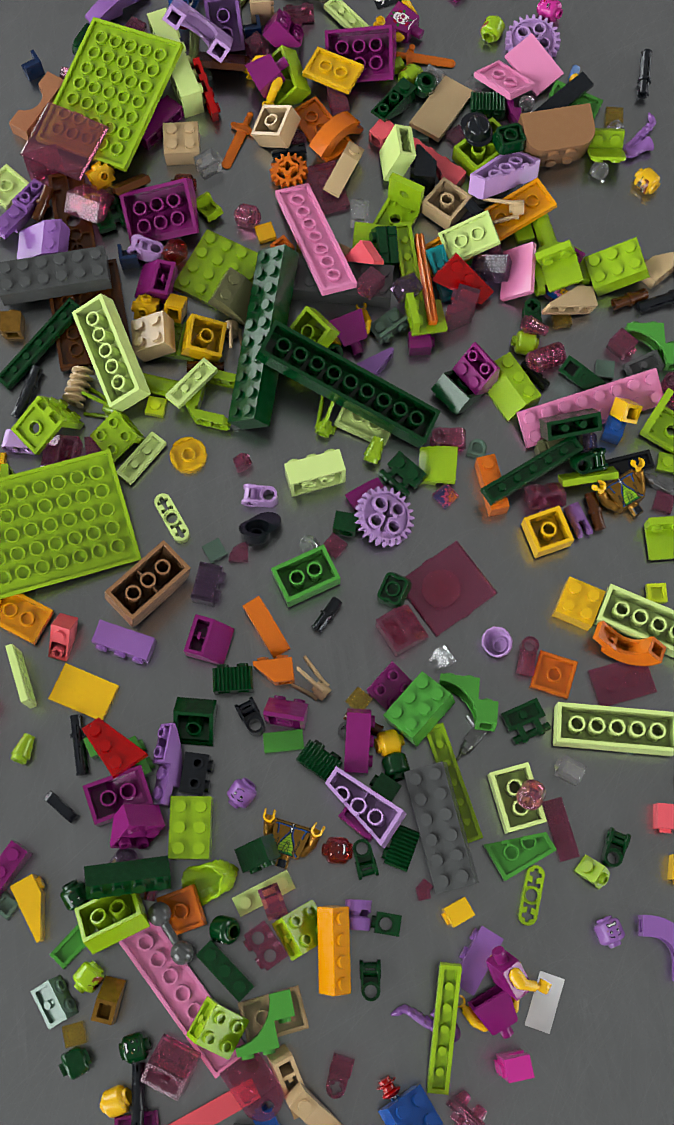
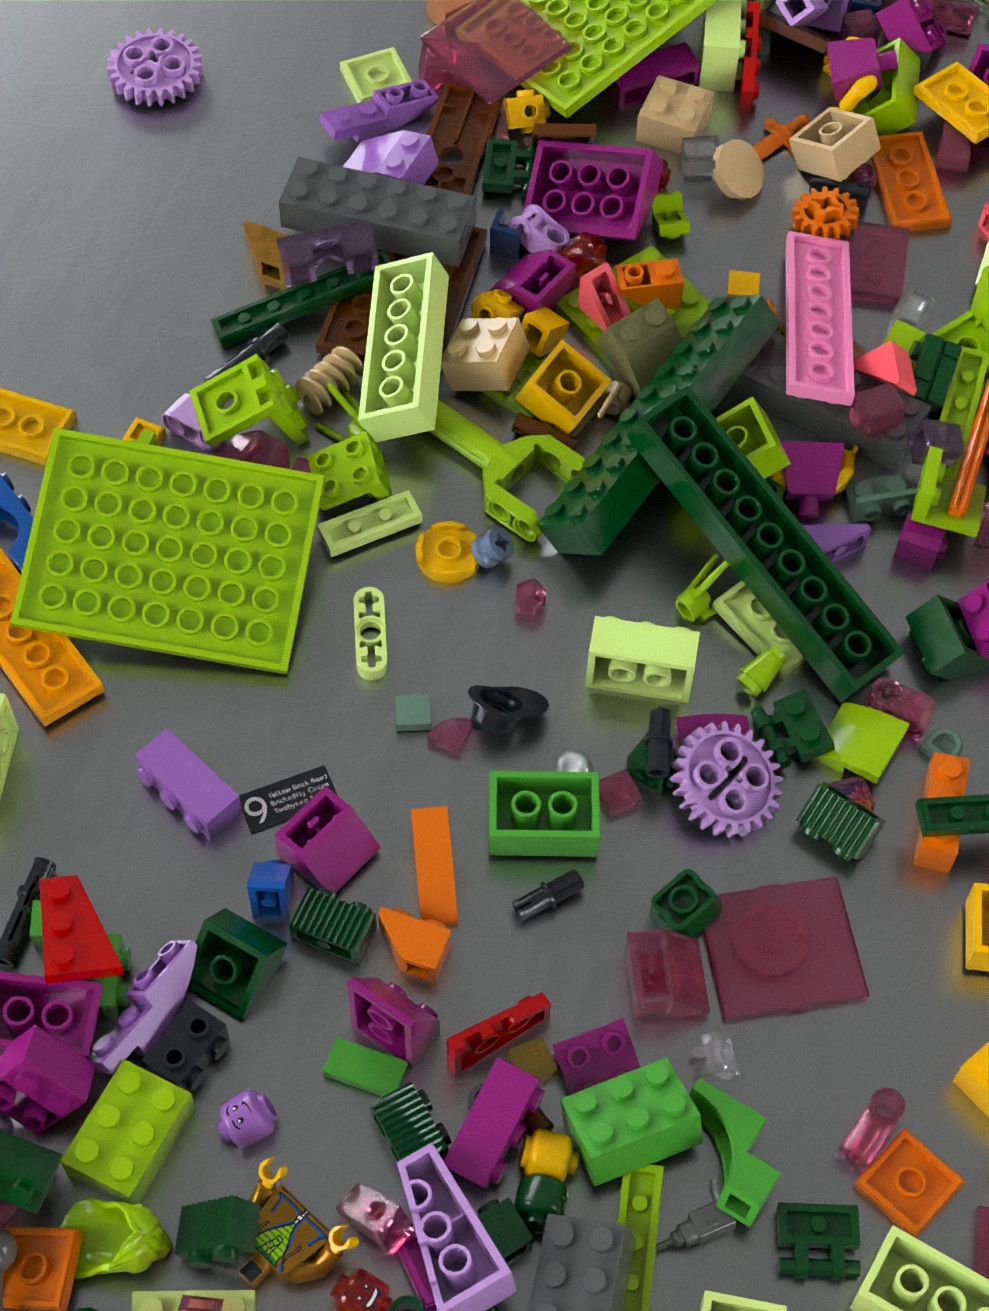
camera: 25 degrees right, 15 degrees down
reddish brown pin [31,185,55,222] -> none
coral slope [48,613,78,662] -> none
yellow tile [48,663,120,721] -> none
clear pink slope [64,184,115,224] -> none
medium nougat brick [105,540,191,627] -> none
neon yellow plate [145,396,168,418] -> none
yellowish green plate [165,358,218,409] -> none
clear purple brick [191,561,226,607] -> none
clear pink head [234,203,261,229] -> none
black piece [234,697,265,737] -> none
lavender piece [241,484,279,508] -> none
tan plant [291,656,332,701] -> none
orange arch [309,111,364,157] -> none
tan slope [323,141,365,198] -> none
lavender hair [482,626,513,658] -> none
none -> black sticker [239,765,337,833]
none -> blue slope [247,859,294,920]
none -> clear purple arch [276,220,379,287]
none -> clear pink leg [336,1183,415,1256]
none -> red wing [446,992,551,1078]
none -> sand blue wheel [471,527,514,568]
none -> coral slope [578,262,631,332]
none -> orange slope [615,258,684,309]
none -> black axle [644,706,673,778]
none -> tan tile [712,139,764,201]
none -> dark green brick [796,782,886,861]

